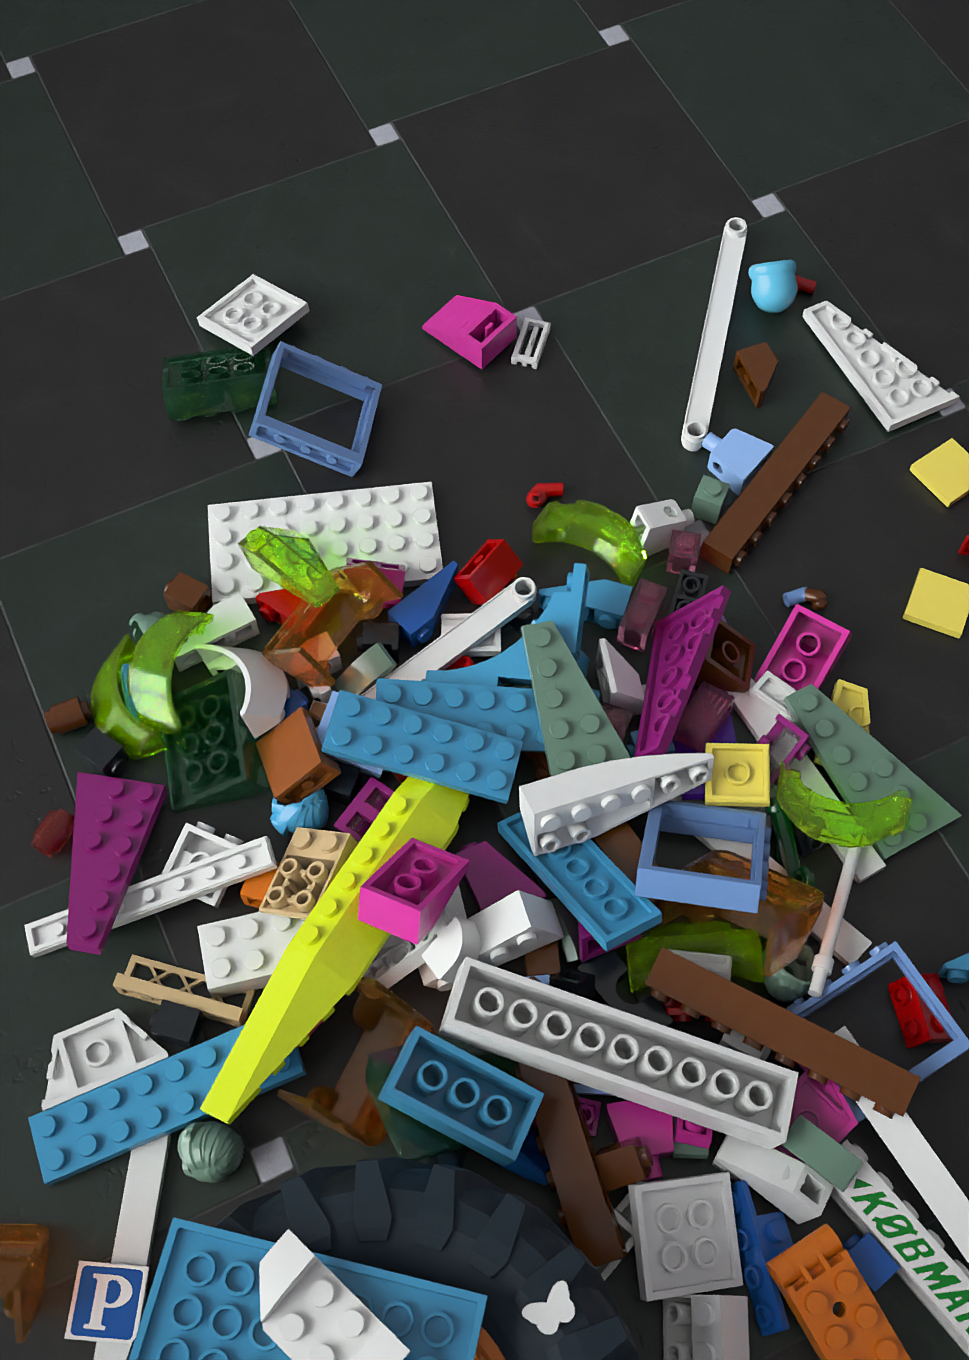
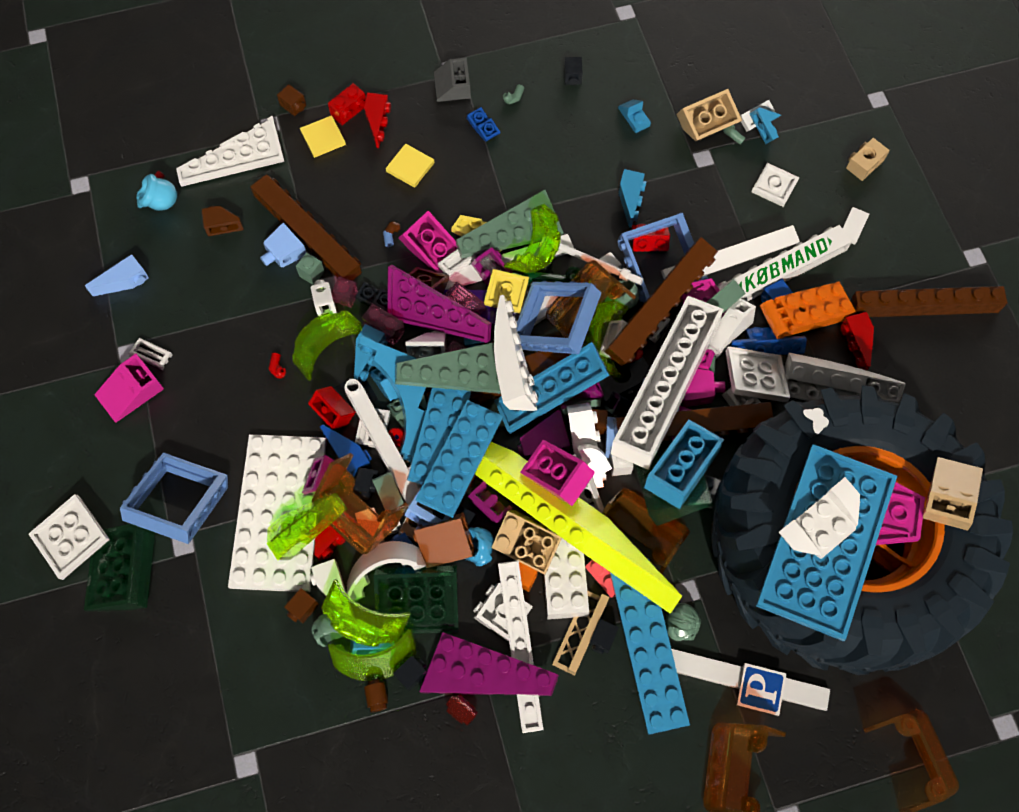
camera: 80 degrees left, 5 degrees up
white wing [41,1008,170,1111] -> none
reddish brown brick [594,1136,653,1192] -> none
white piece [681,217,747,451] -> none
none -> light blue slope [85,254,149,296]

